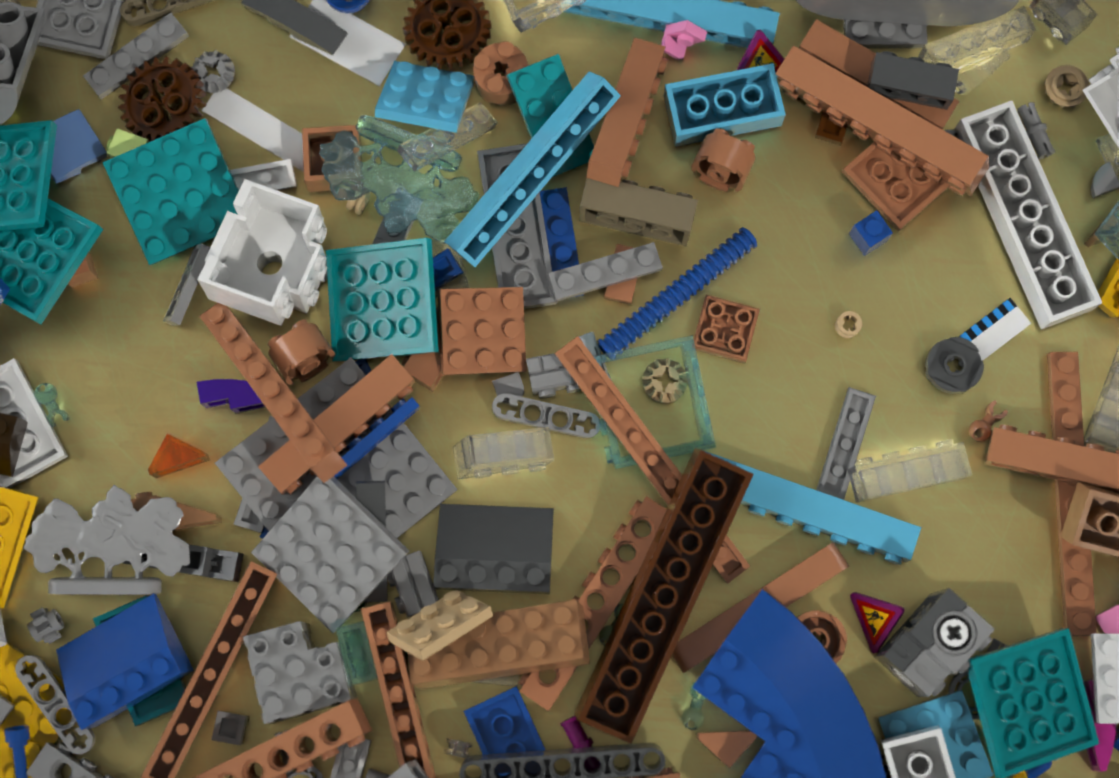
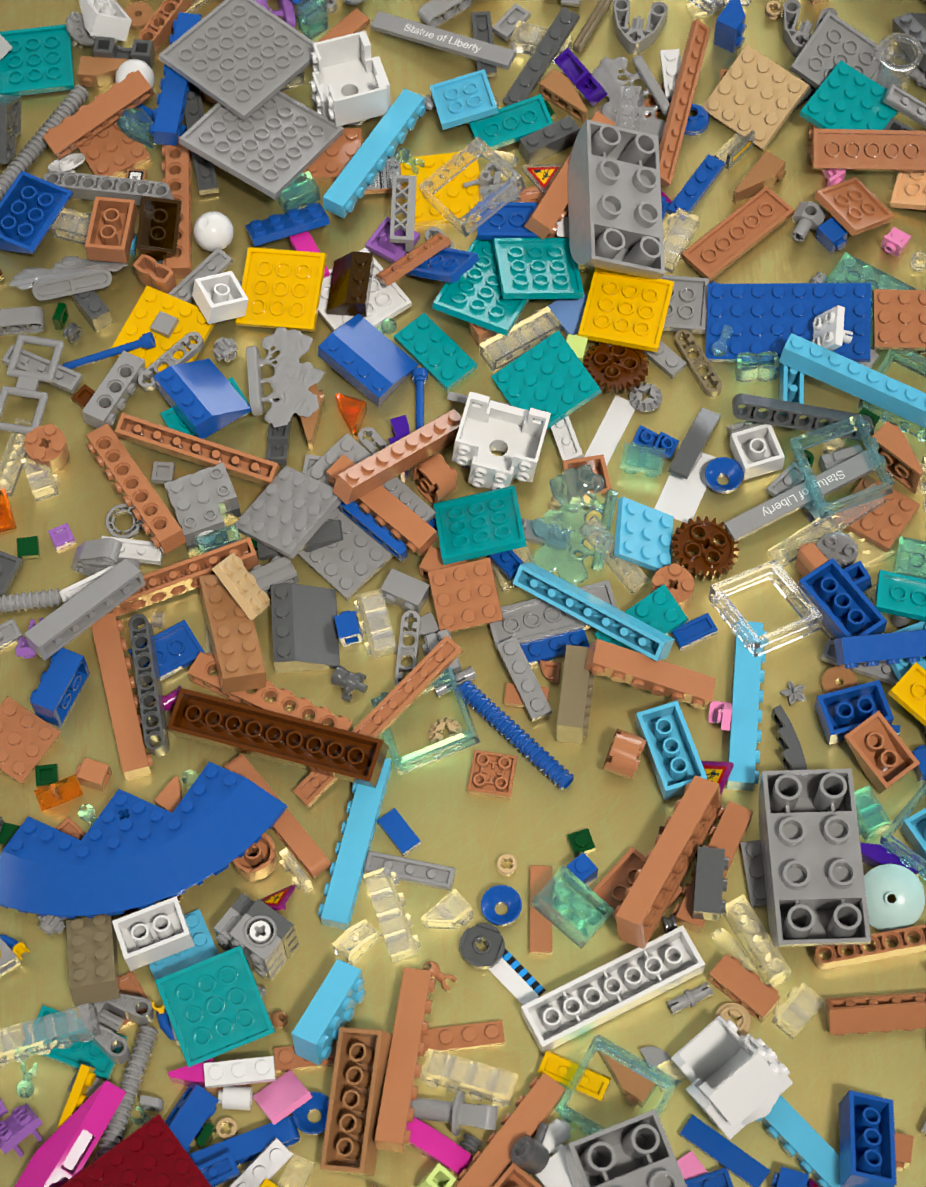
camera: 85 degrees right, 15 degrees down
none -> medium nougat arm [269,1010,288,1028]
none -> clear plate [279,847,313,894]
none -> medium azure brick [291,959,366,1066]
none -> blue slope [318,314,419,407]
none -> dark grey piece [331,665,368,702]
none -> clear slope [332,919,382,965]
none -> blue brick [334,611,364,647]
none -> light grey beam [358,427,388,455]
none -> blue tile [377,808,421,856]
none -> light grey brick [380,568,430,614]
none -> teal plate [394,313,477,392]
none -> blue piece [412,368,428,430]
none -> clear slope [421,889,473,929]
none -> clear brick [480,306,561,372]
none -> blue piece [481,885,522,926]
none -> clear light blue brick [530,865,615,949]
none -> nougat tile [530,866,553,954]
none -> nougat tile [540,660,562,685]
none -> dark green plate [567,828,596,858]
none -> yellow plate [578,268,674,353]
none -> clear light blue brick [620,442,666,478]
none -> blue slope [631,425,679,459]
none -> blue tile [670,613,718,650]
none -> nougat brick [707,954,780,1023]

